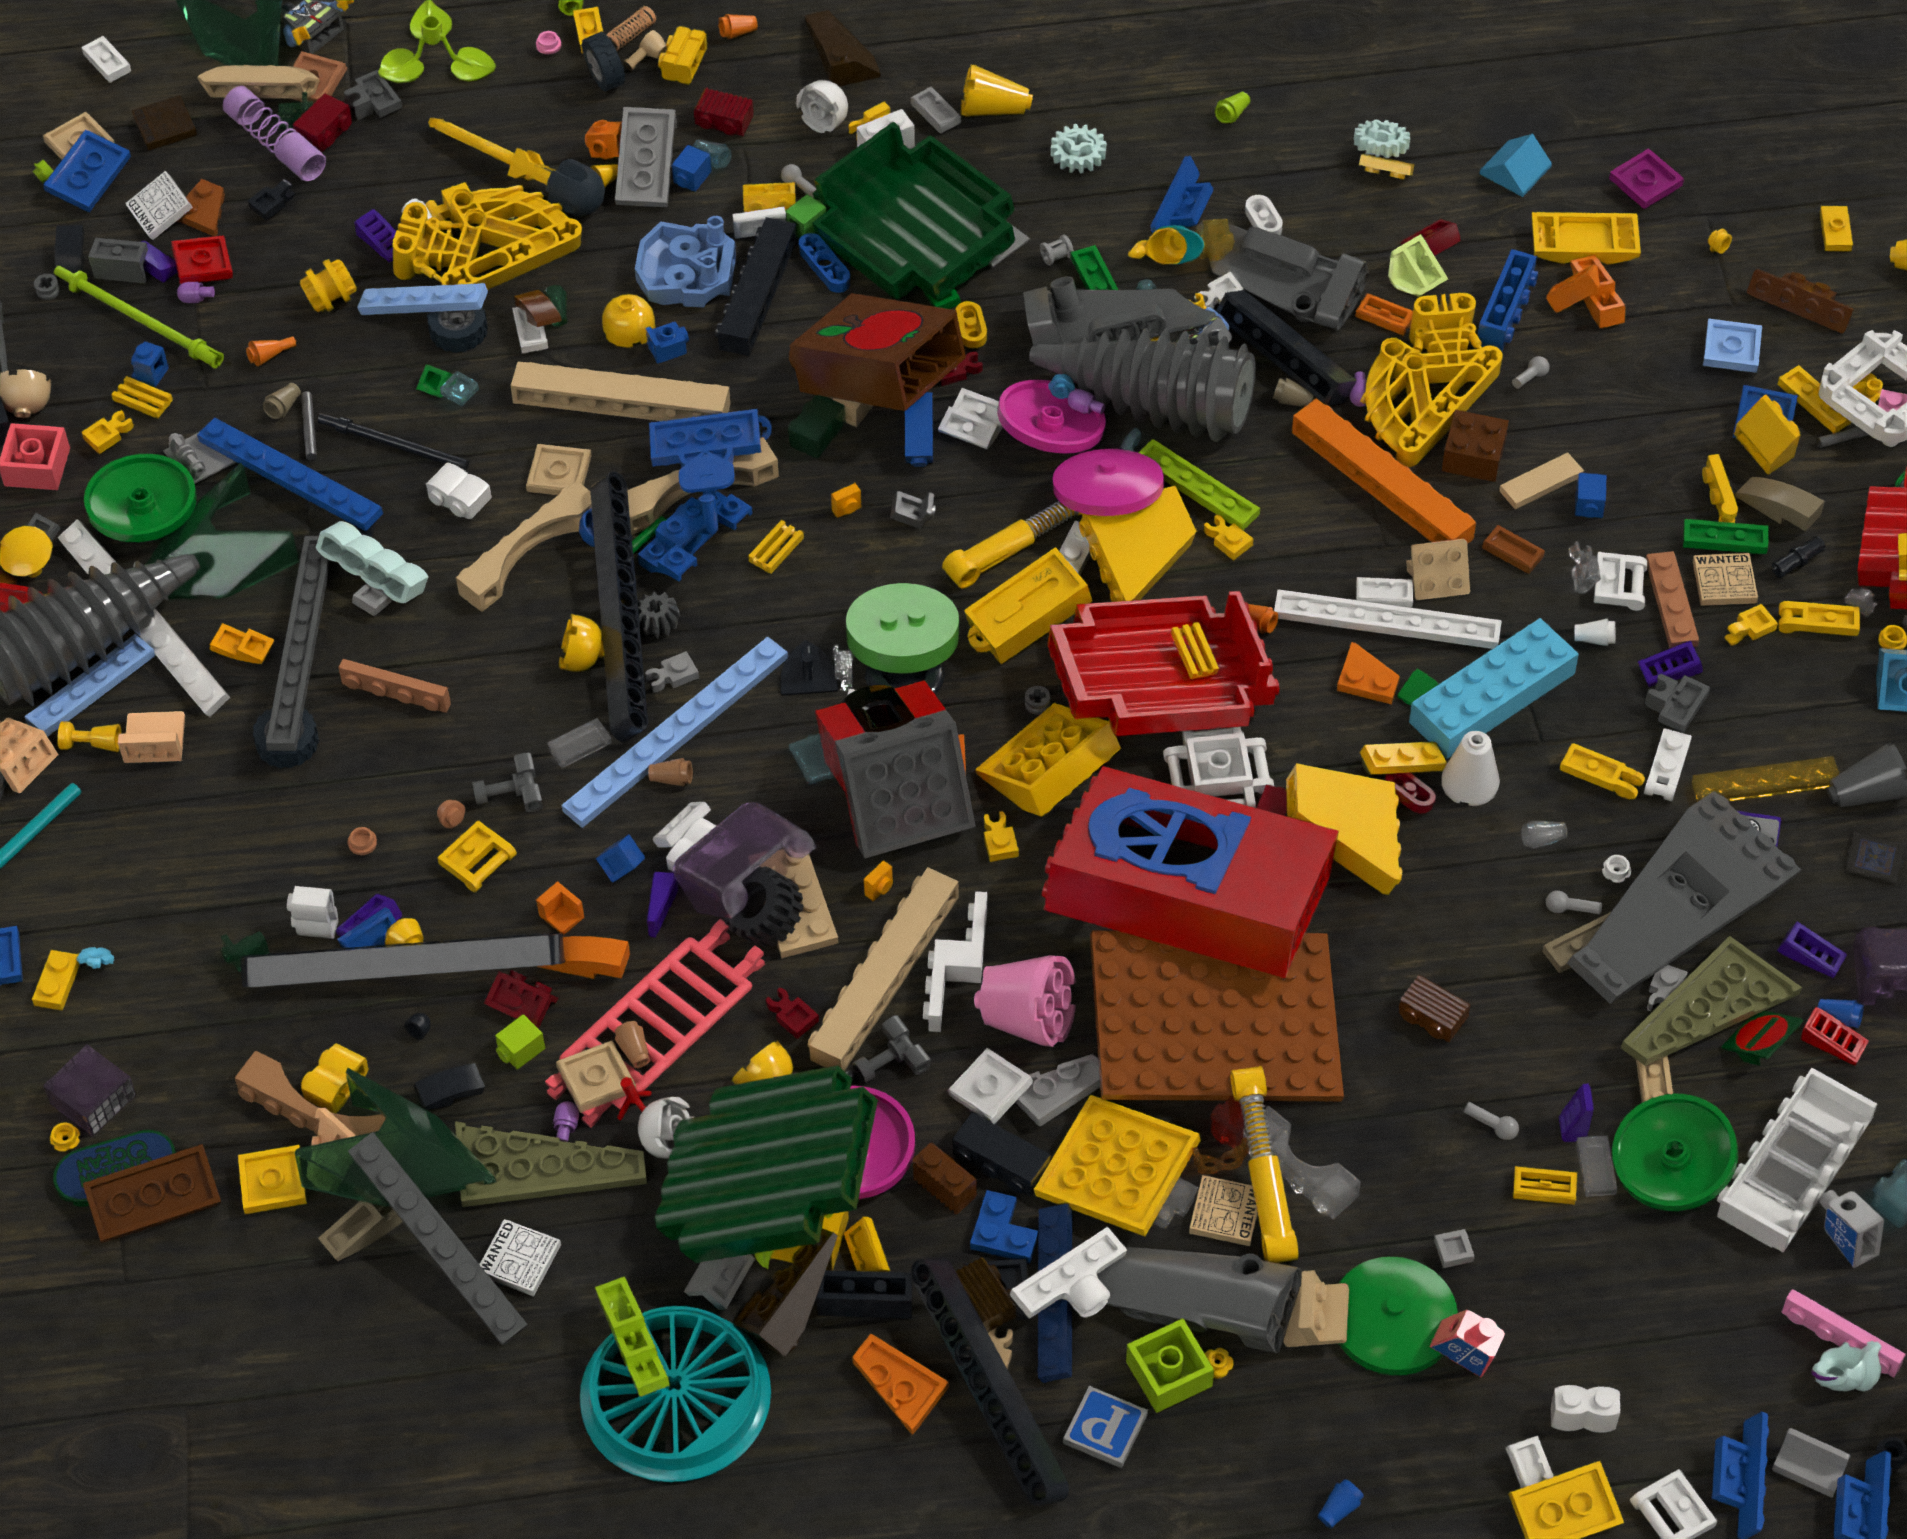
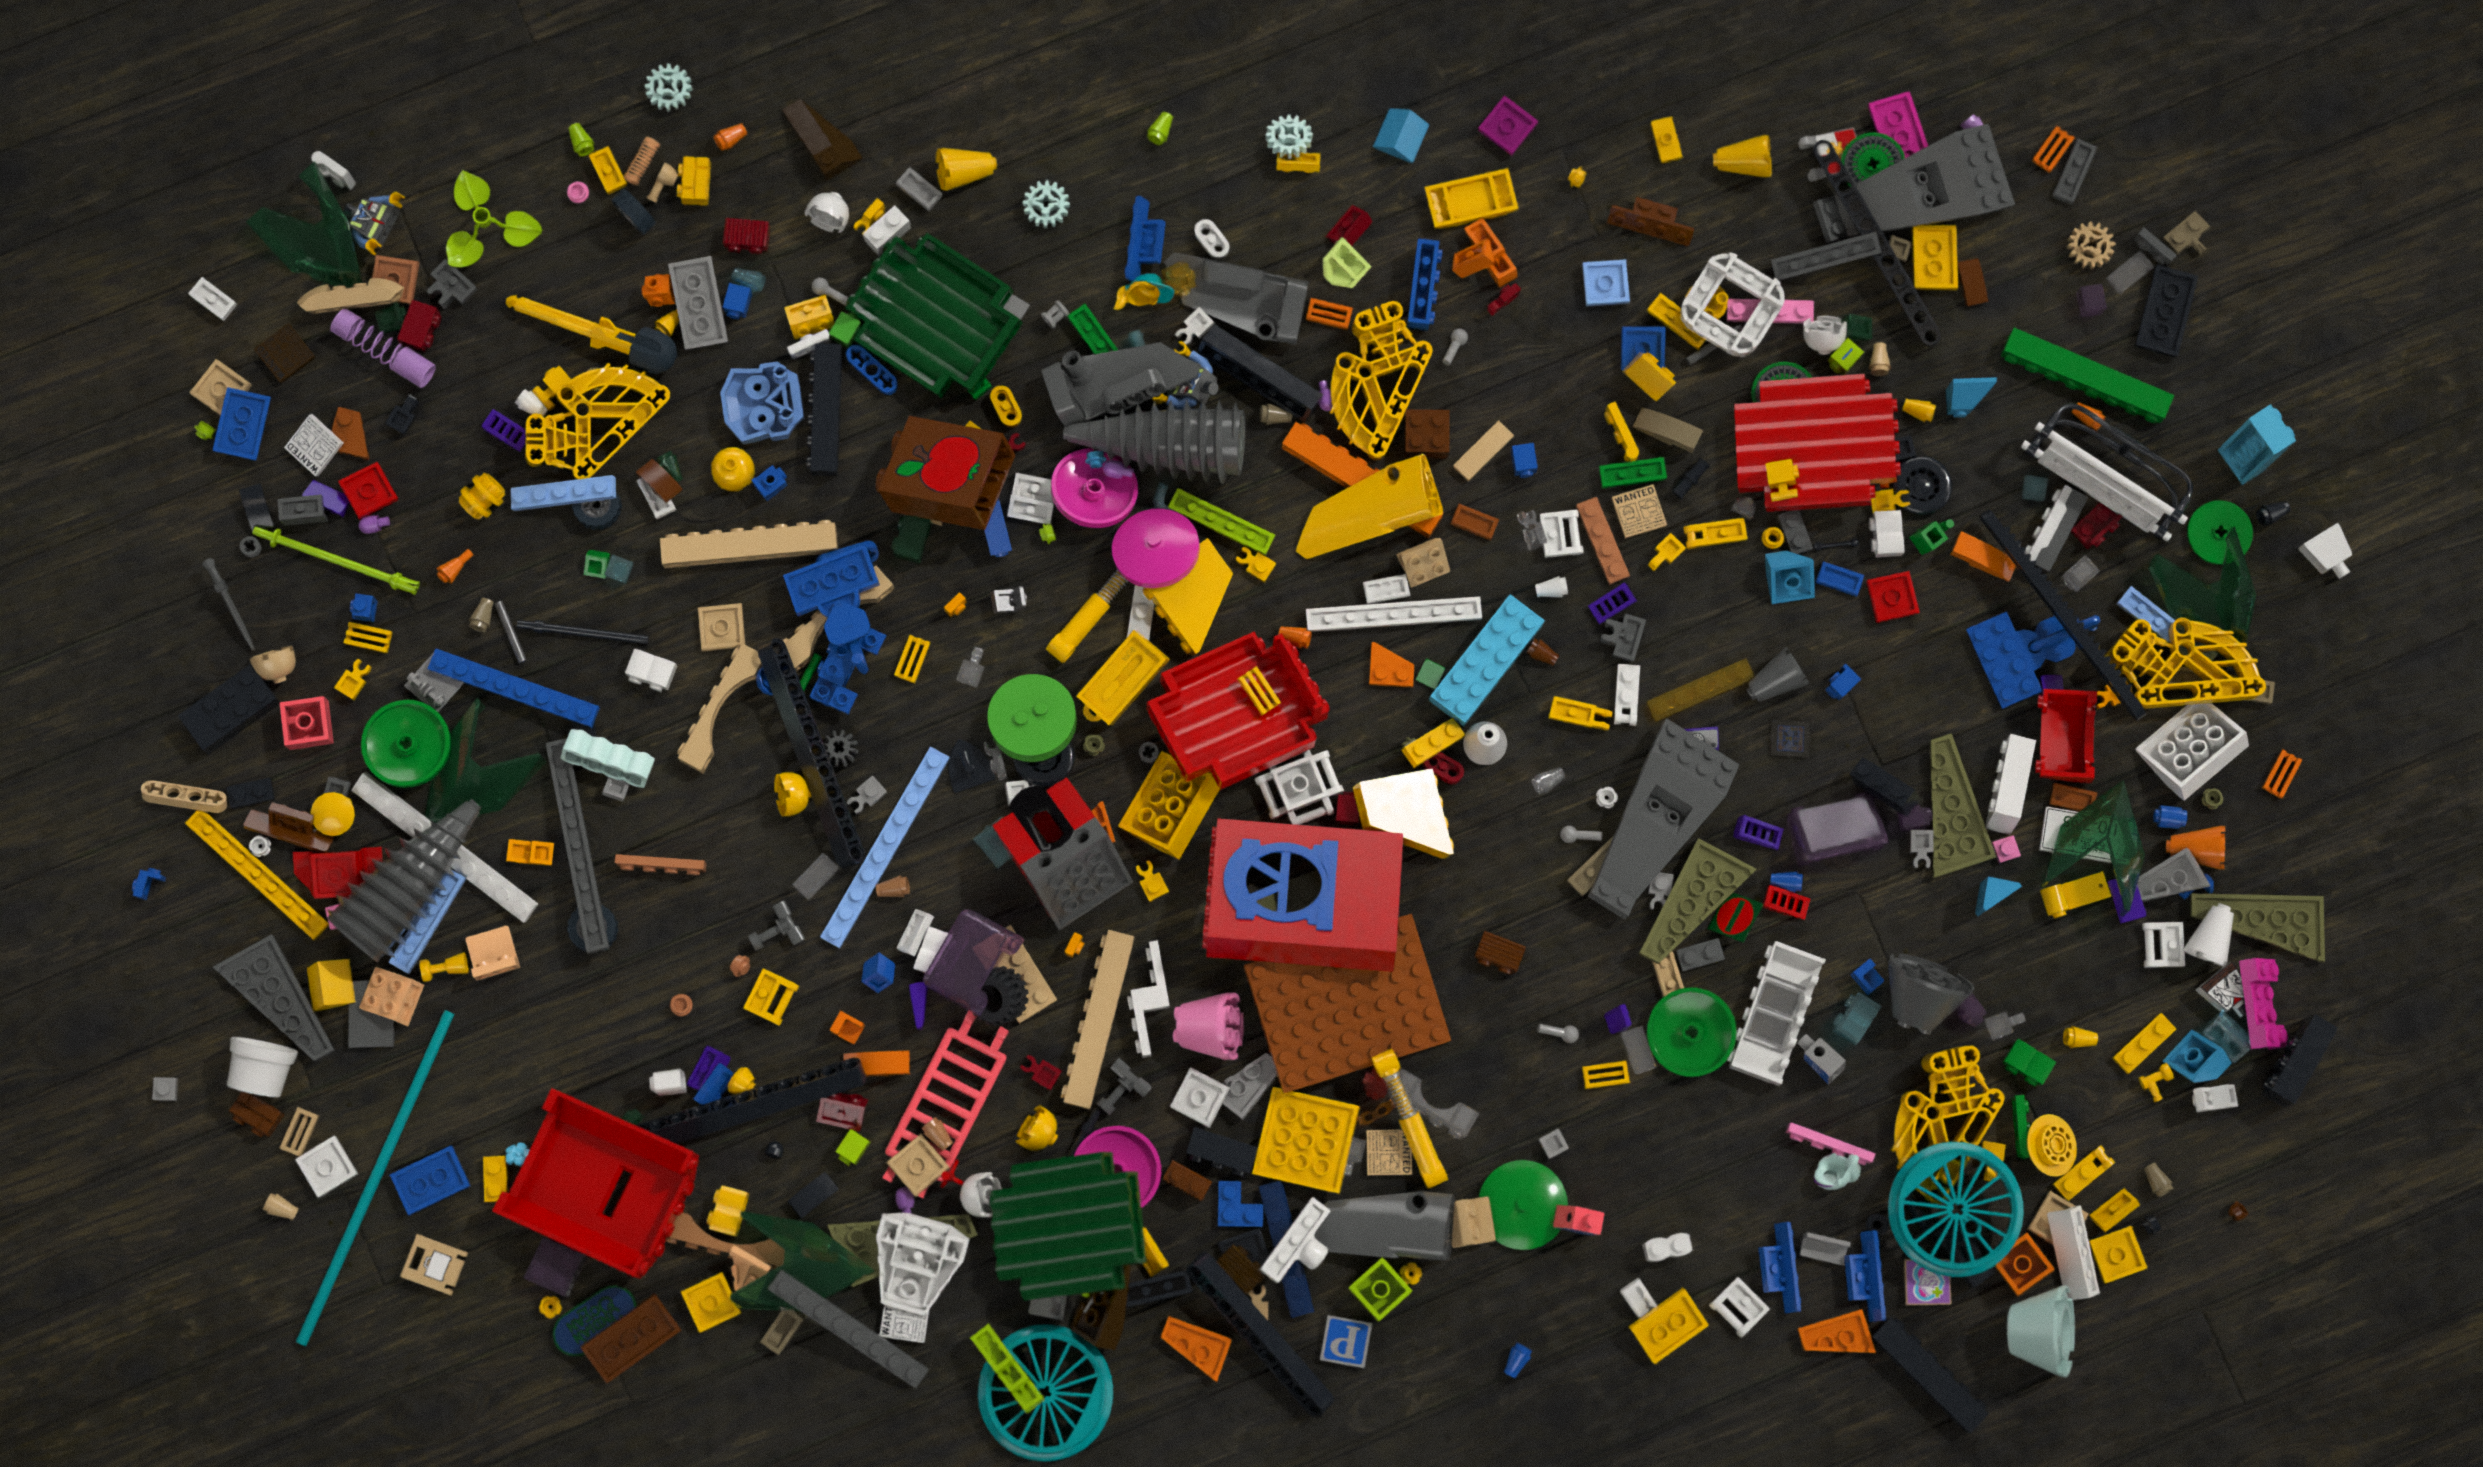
camera: 20 degrees left, 25 degrees up
none -> red panel [492,1088,699,1279]
none -> white wedge [876,1213,969,1316]
none -> clear plate [956,647,985,688]
none -> lime plate [1039,523,1056,544]
none -> olive plate [1083,735,1105,756]
none -> yellow panel [1296,454,1443,559]
none -> dark red plate [1487,283,1521,316]
none -> reddish brown cone [1525,638,1559,666]
none -> dark grey plate [1675,938,1725,972]

